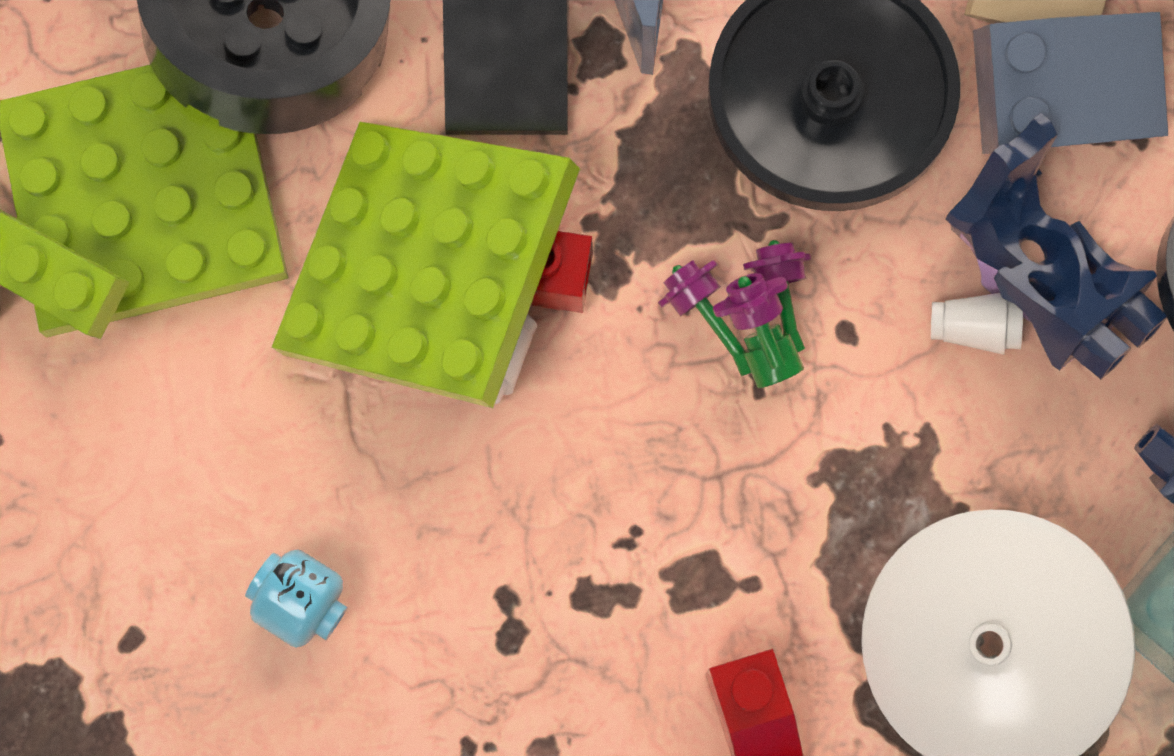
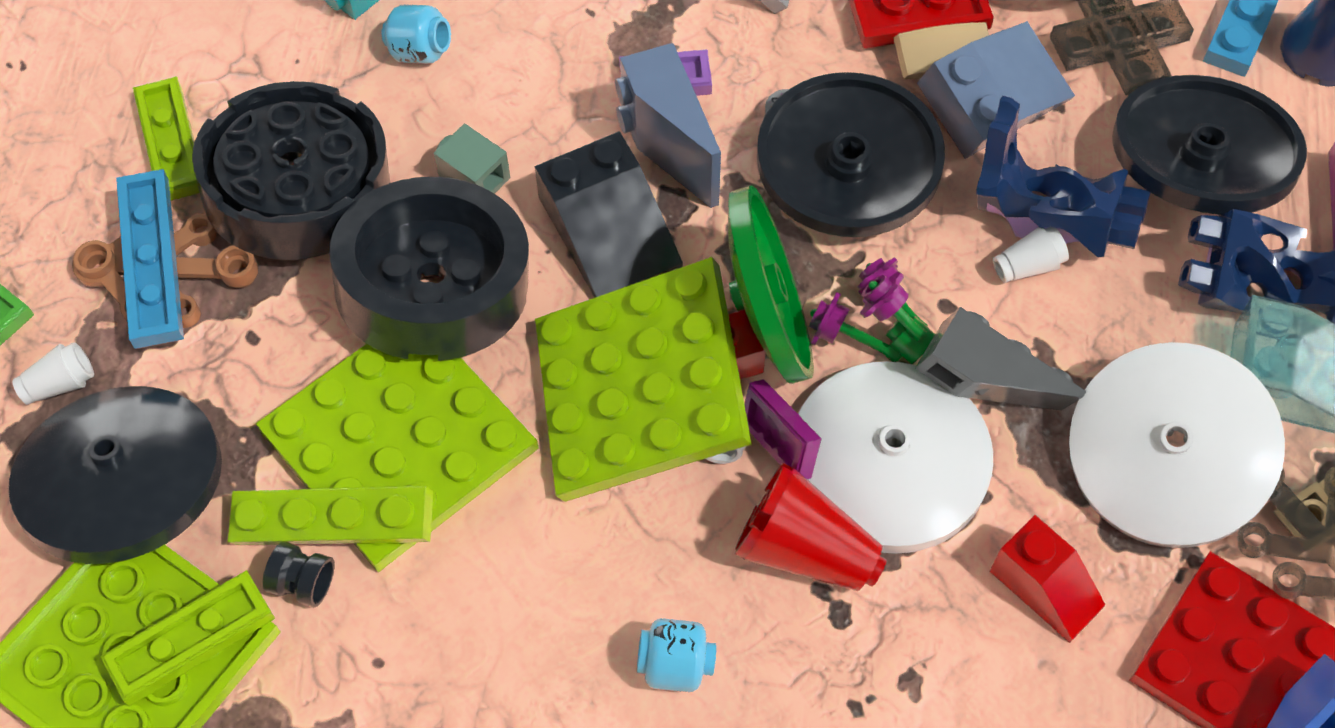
camera: 30 degrees left, 15 degrees down
none -> green dish [728,185,814,384]
none -> red cone [734,462,887,591]
none -> magenta plate [744,379,822,479]
none -> white dish [798,361,993,554]
none -> dark grey slope [915,307,1086,411]

